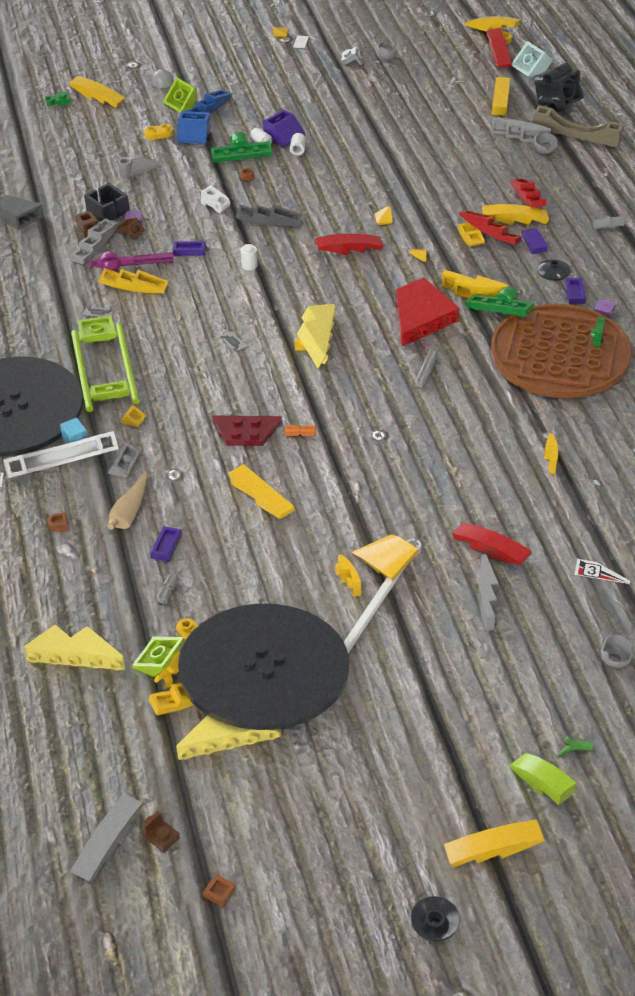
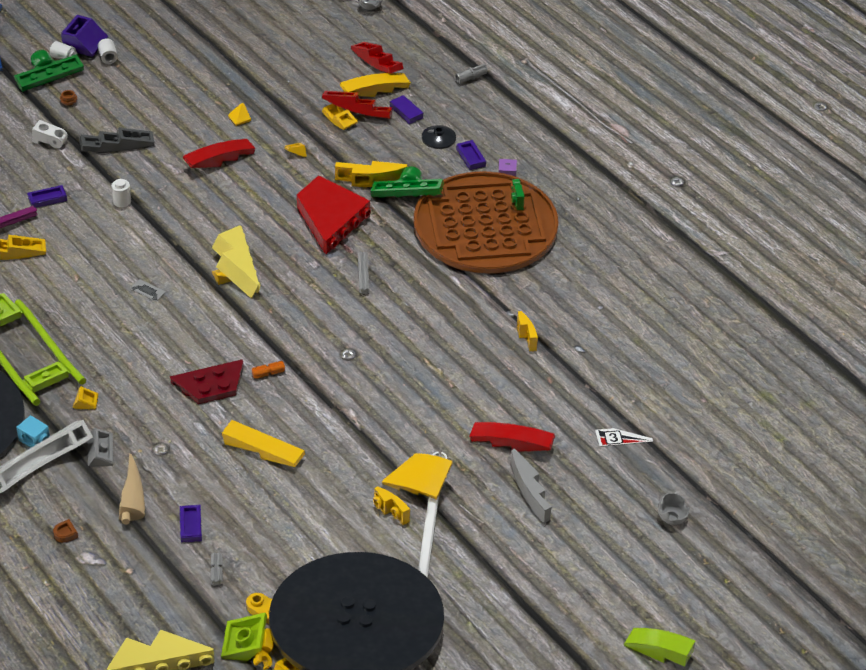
camera: 25 degrees left, 0 degrees up
bright green bar [558,736,593,757] -> none

